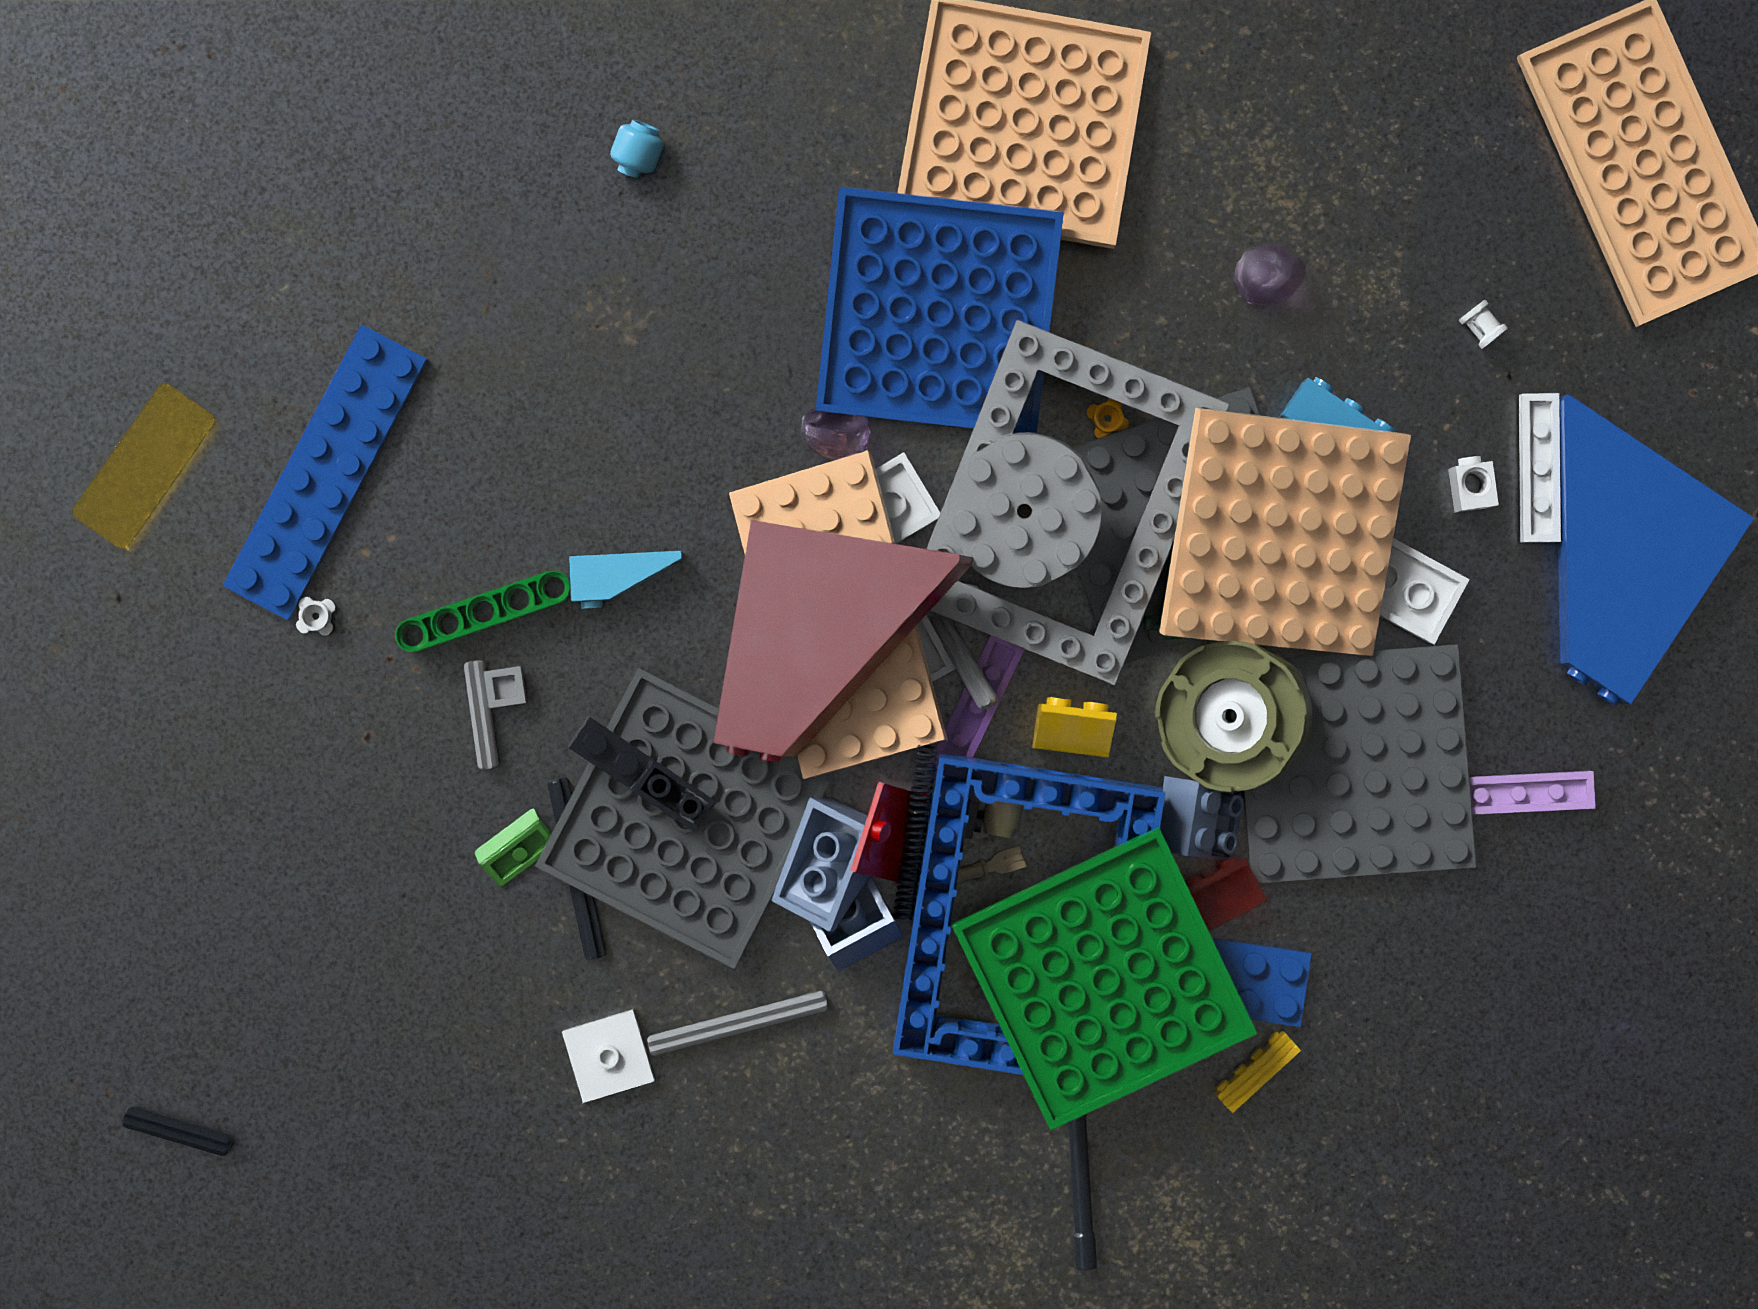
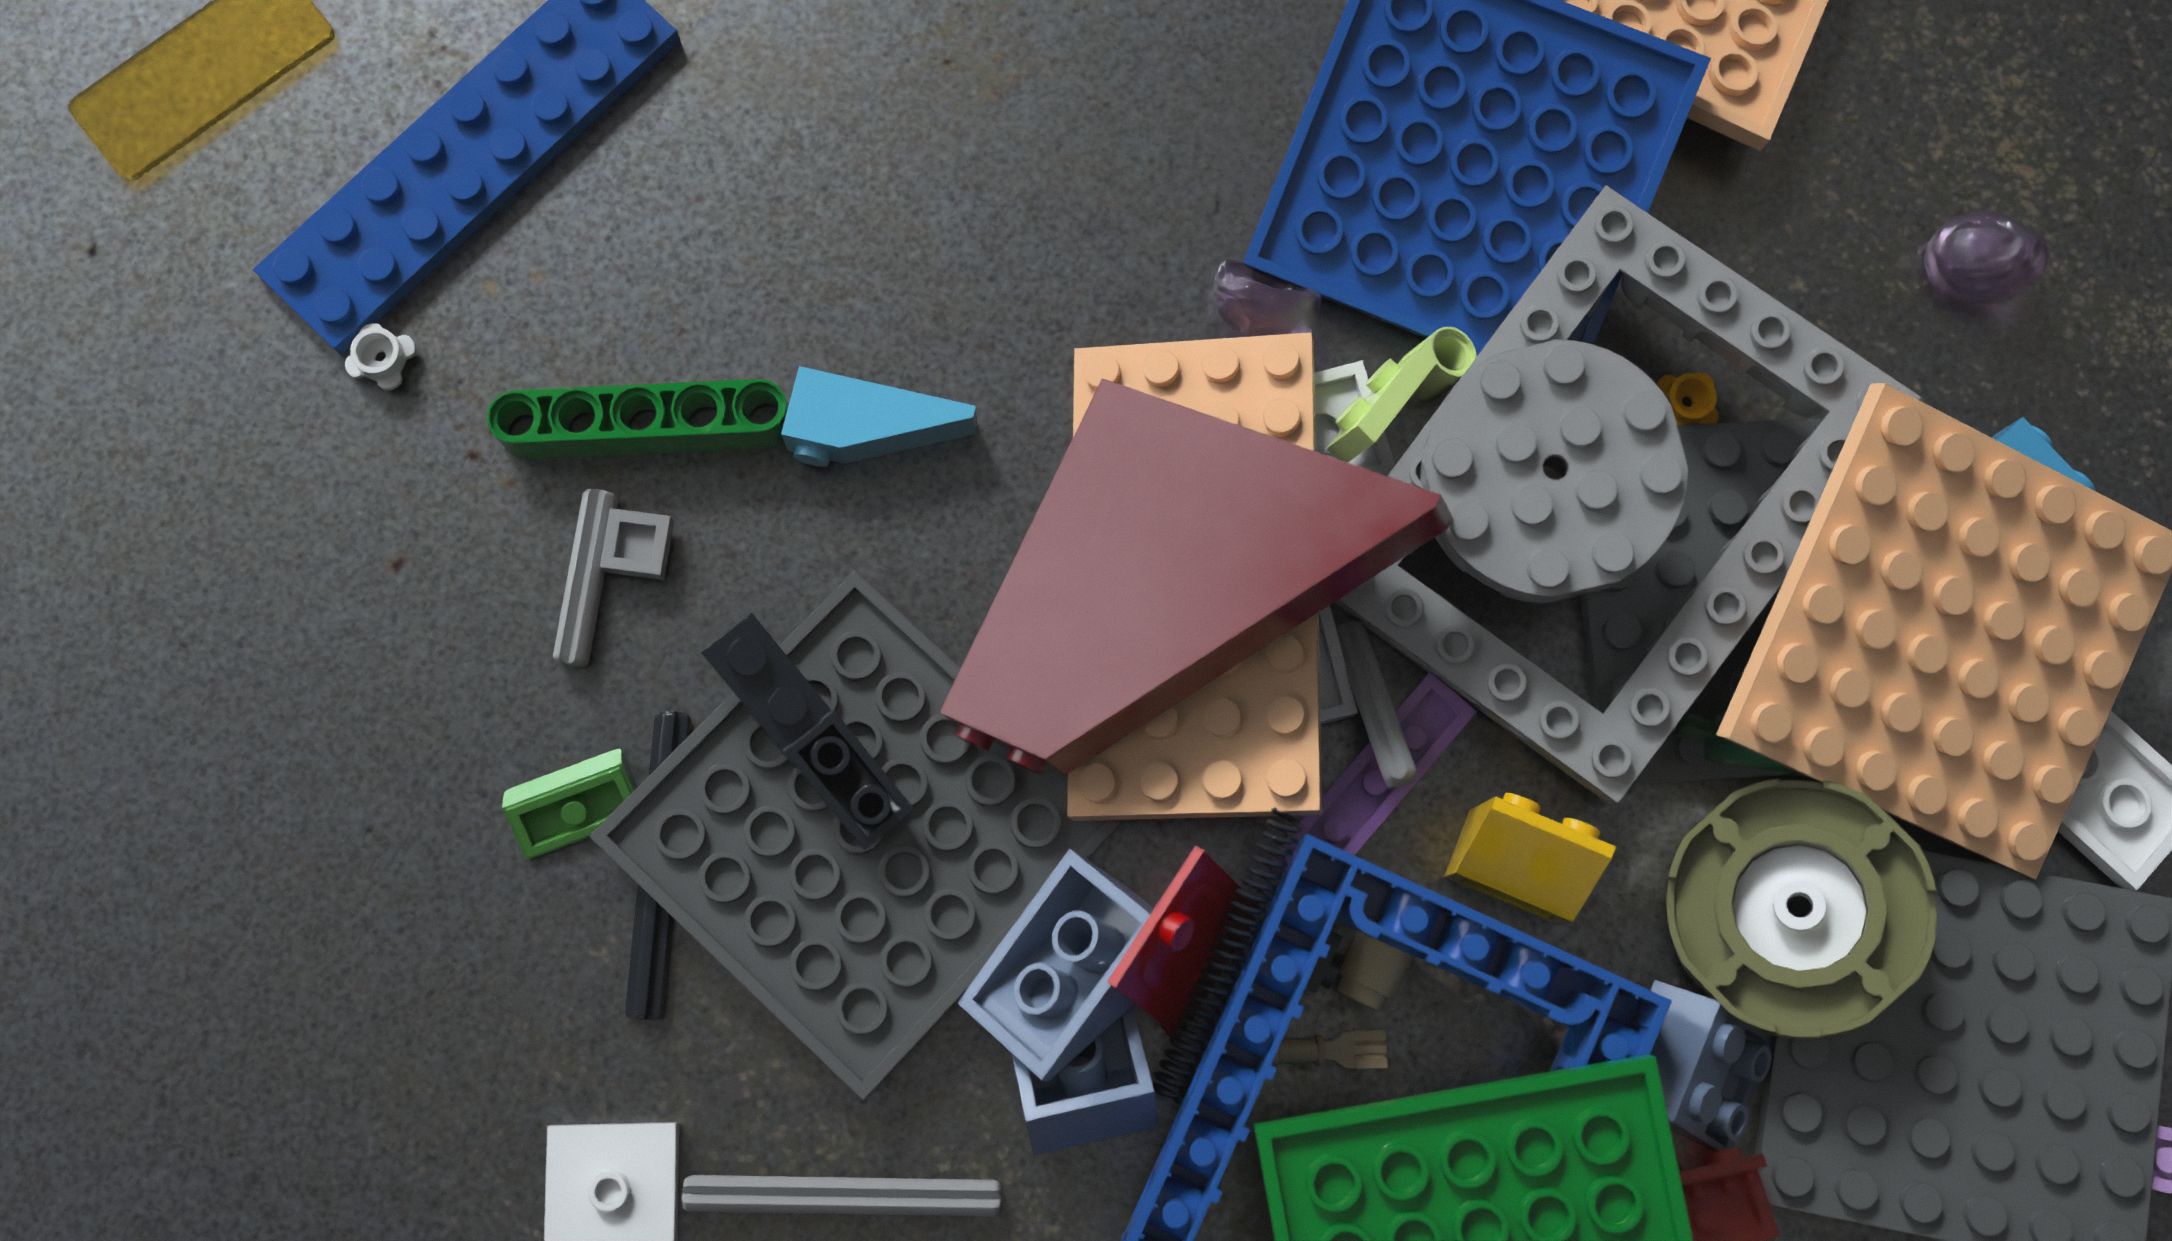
camera: 10 degrees right, 10 degrees down
none -> yellowish green plate [1327,327,1477,463]

